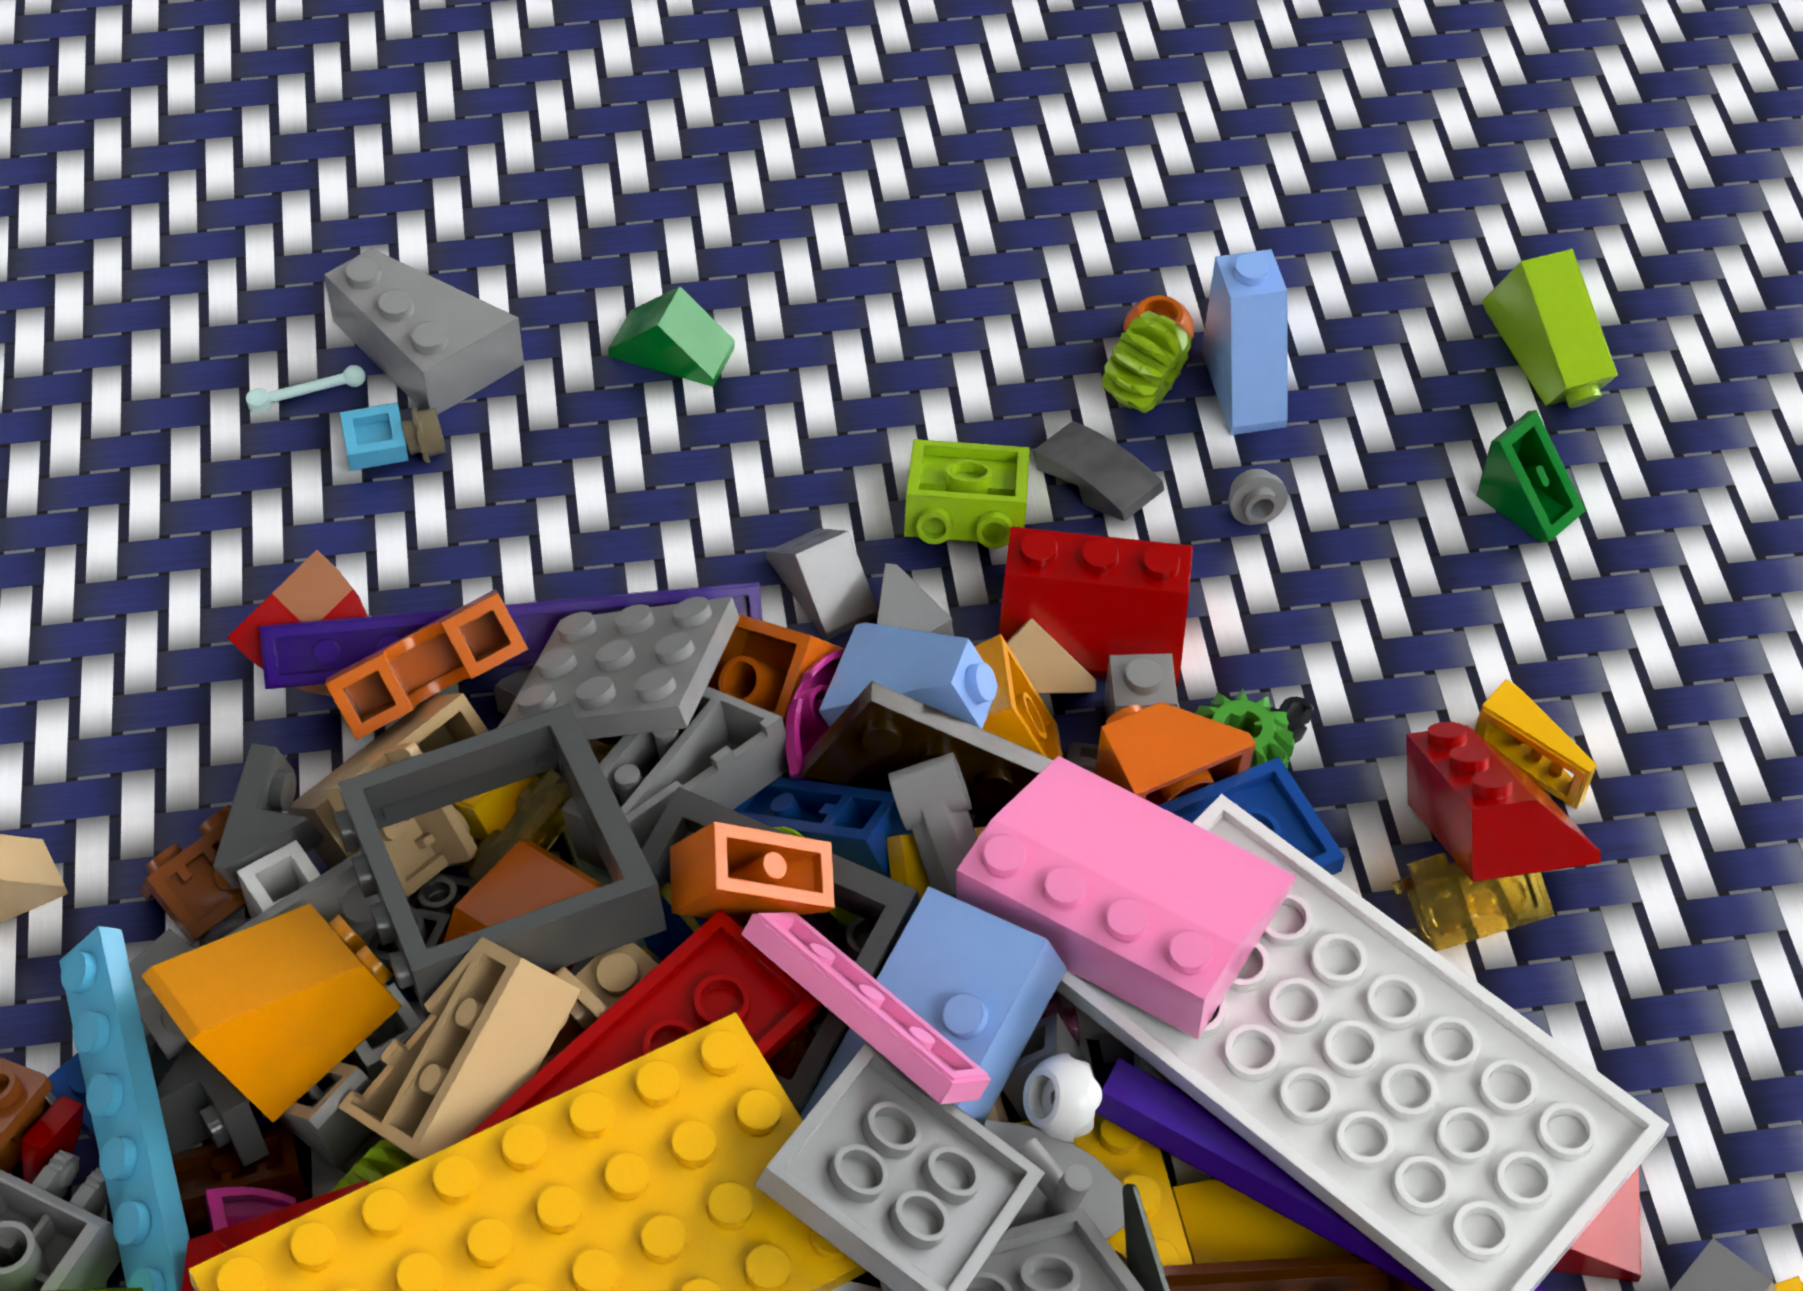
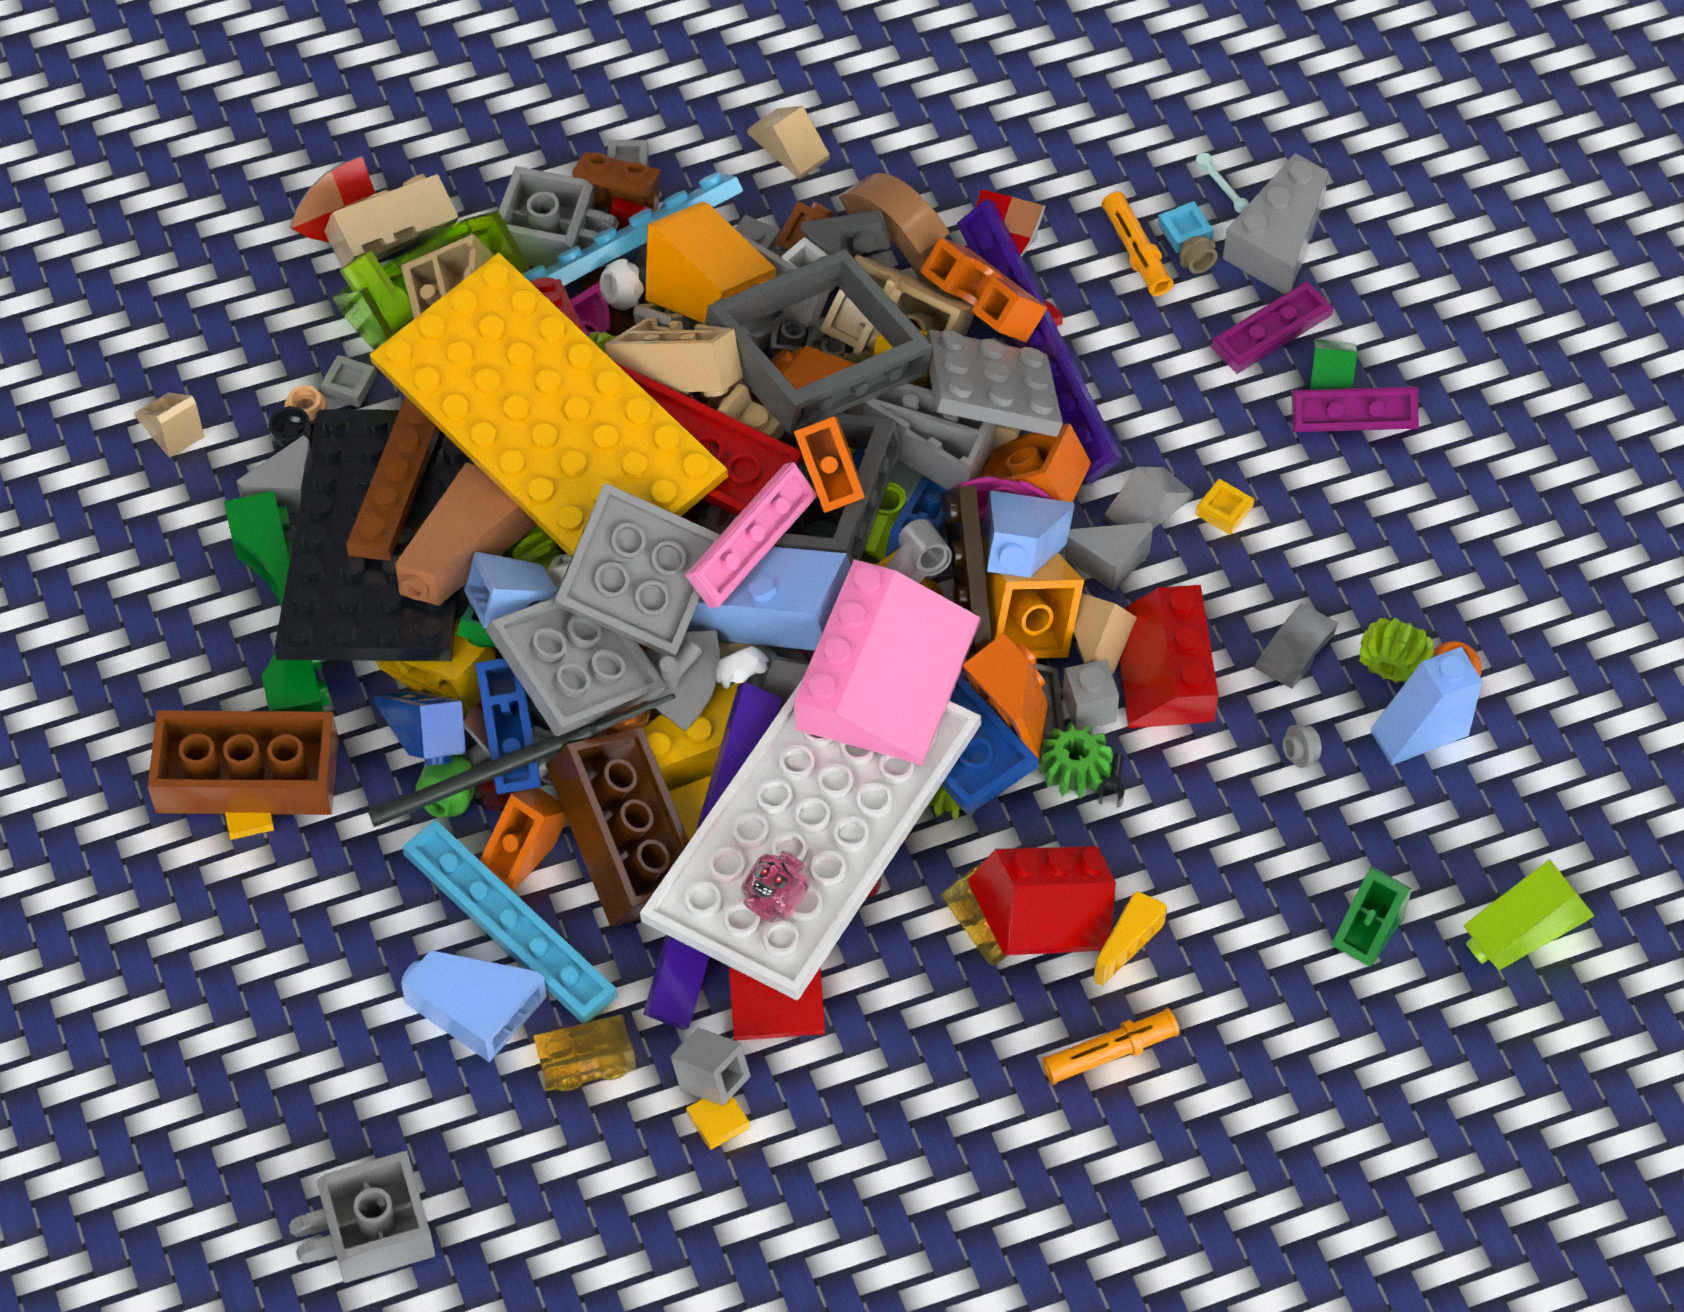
camera: 80 degrees right, 5 degrees up
lime plate [904,439,1030,549] -> none
none -> white plate [600,259,644,311]
none -> clear pink head [741,851,809,922]
none -> medium nougat arch [838,173,950,288]
none -> light orange pin [1042,1008,1180,1085]
none -> light orange pin [1101,191,1174,296]
none -> yellow tile [1195,479,1254,535]
none -> magenta tile [1211,281,1333,374]
none -> magenta tile [1291,387,1419,432]

